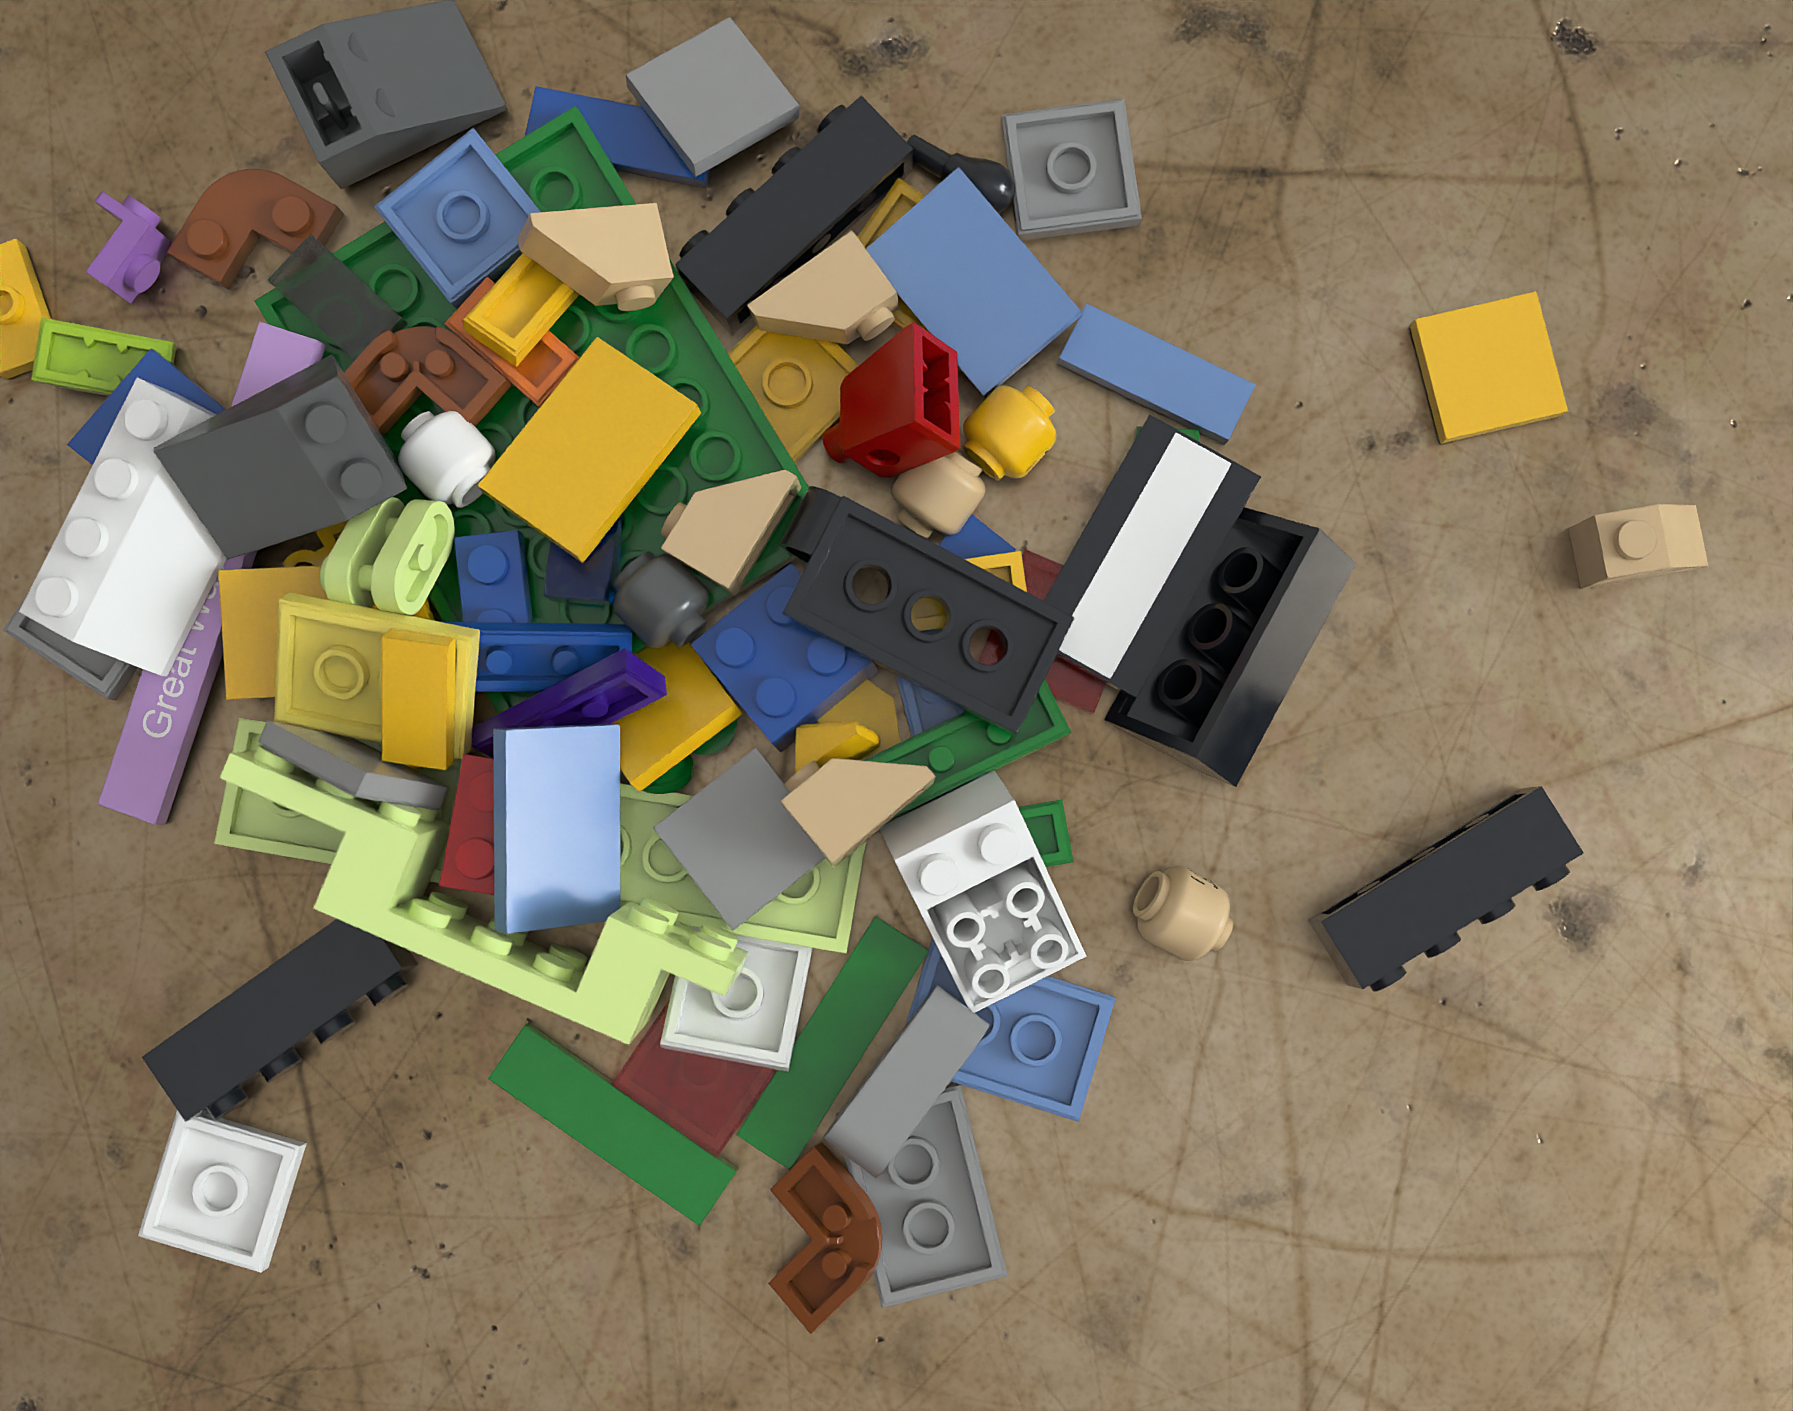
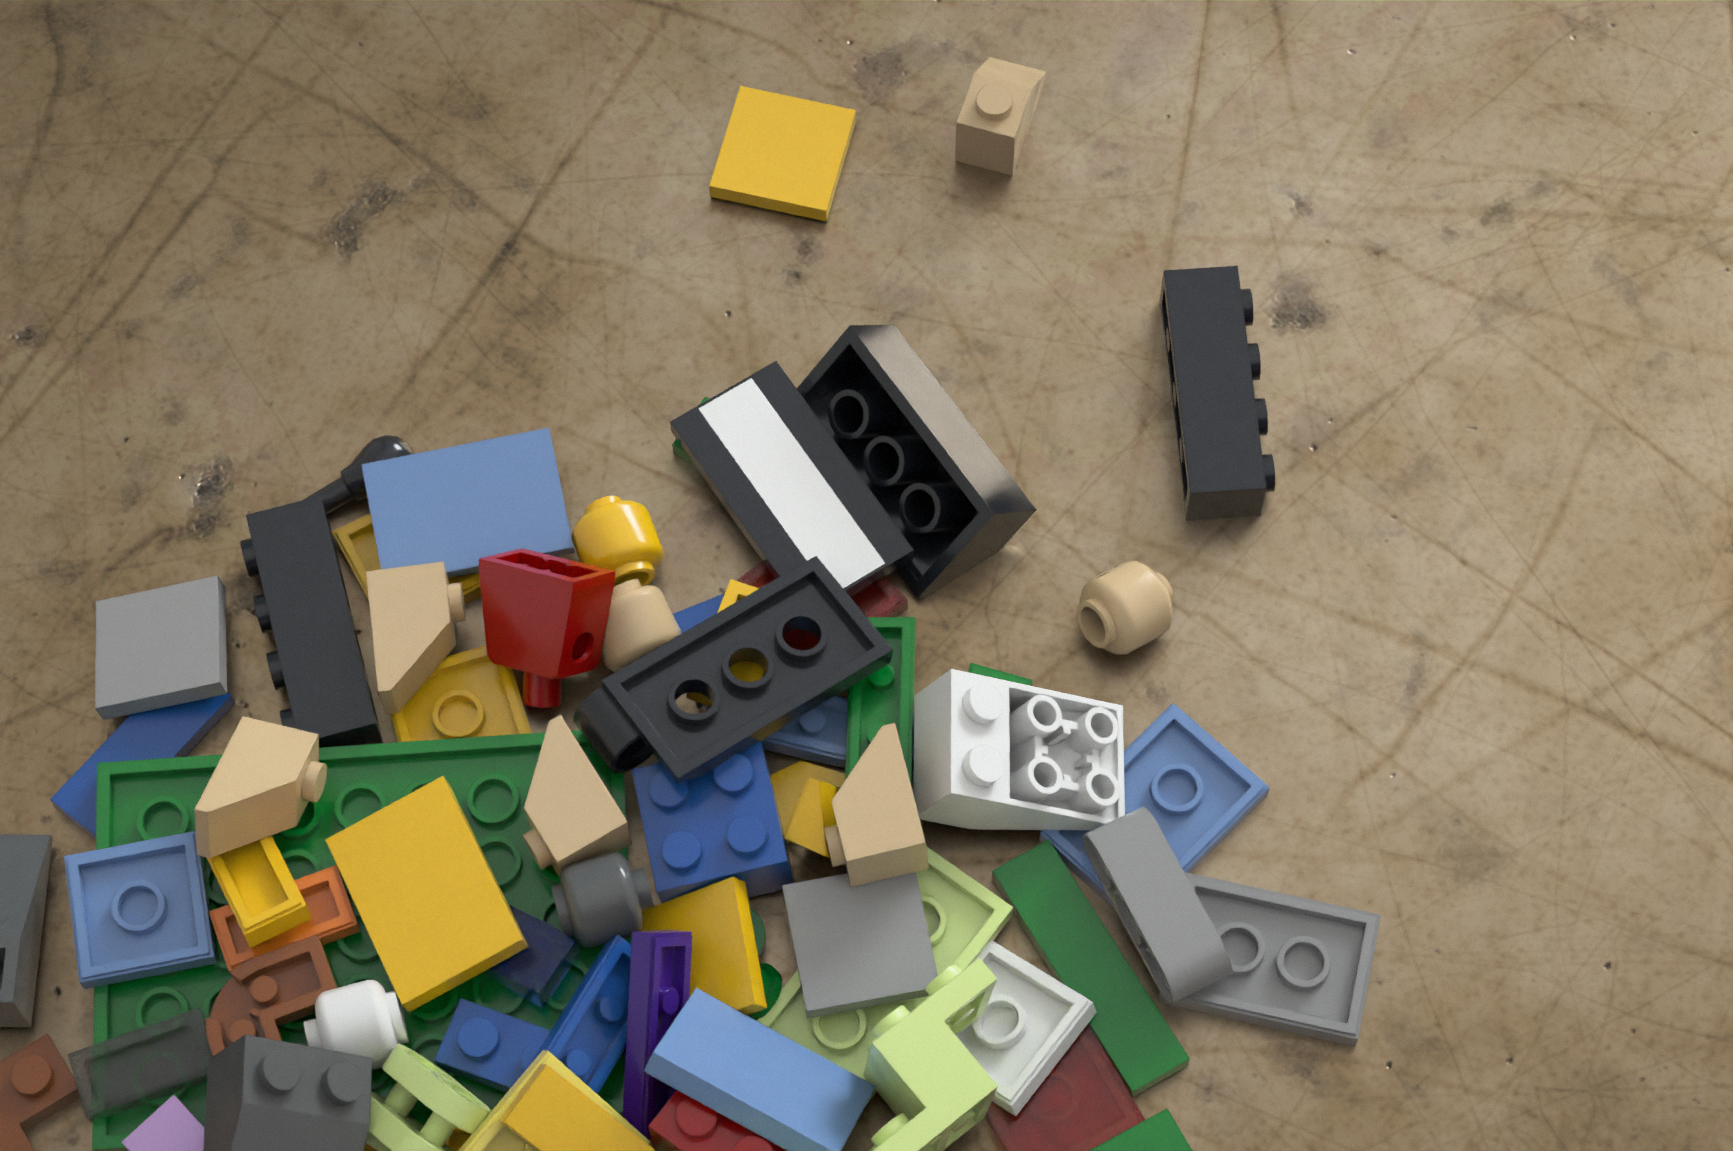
camera: 65 degrees left, 20 degrees down
dark orange plate [768,1142,882,1334] -> none
light grey tile [1001,99,1142,241] -> none
medium blue tile [1057,303,1256,444] -> none

